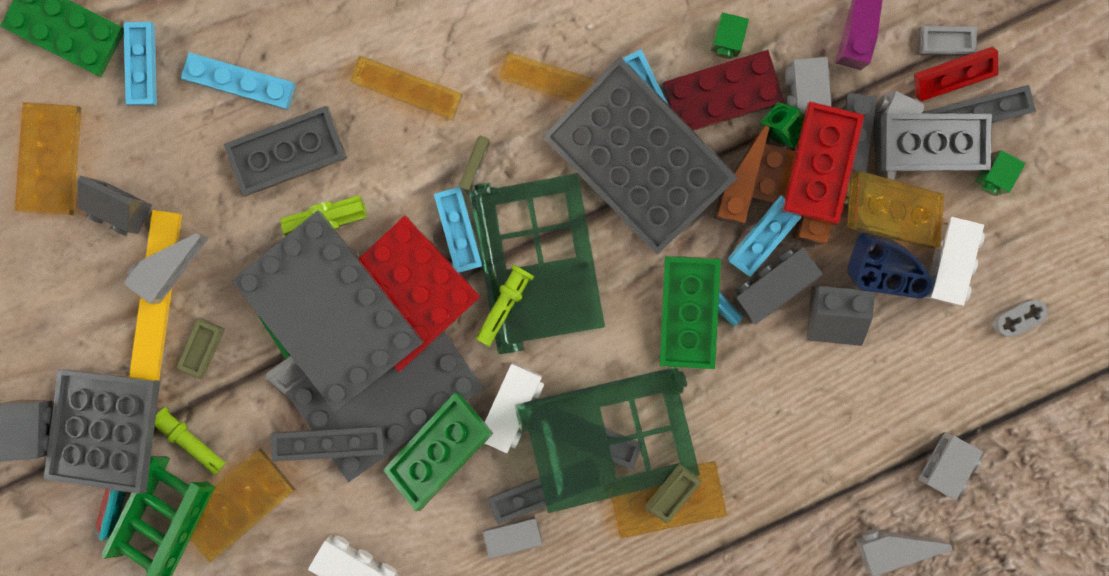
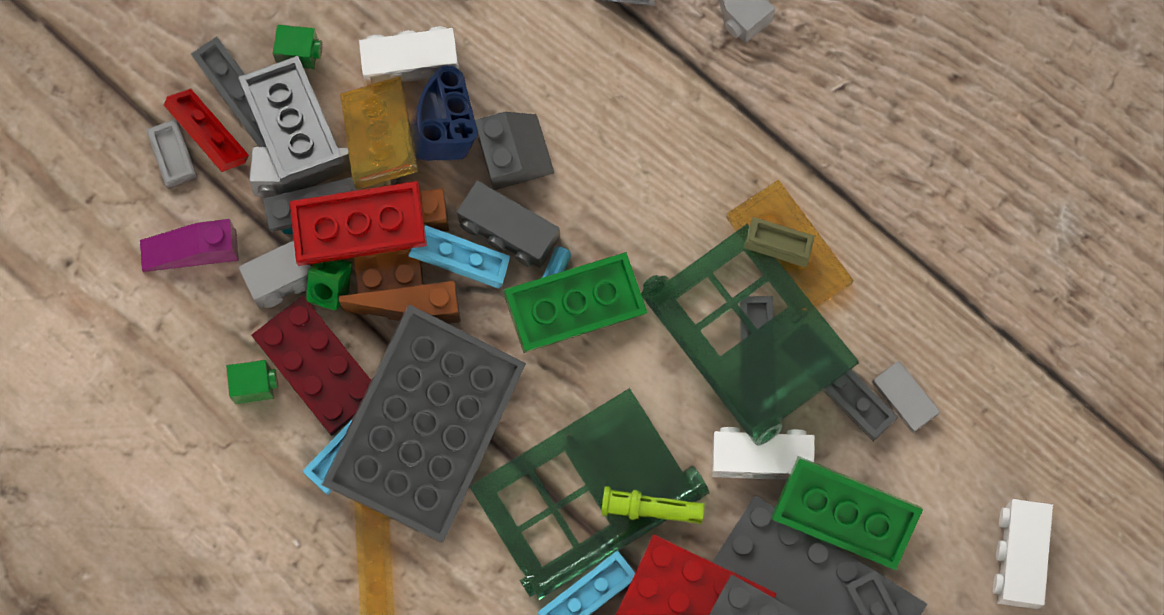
camera: 110 degrees left, 15 degrees down
olive tile [459,135,491,193] -> none

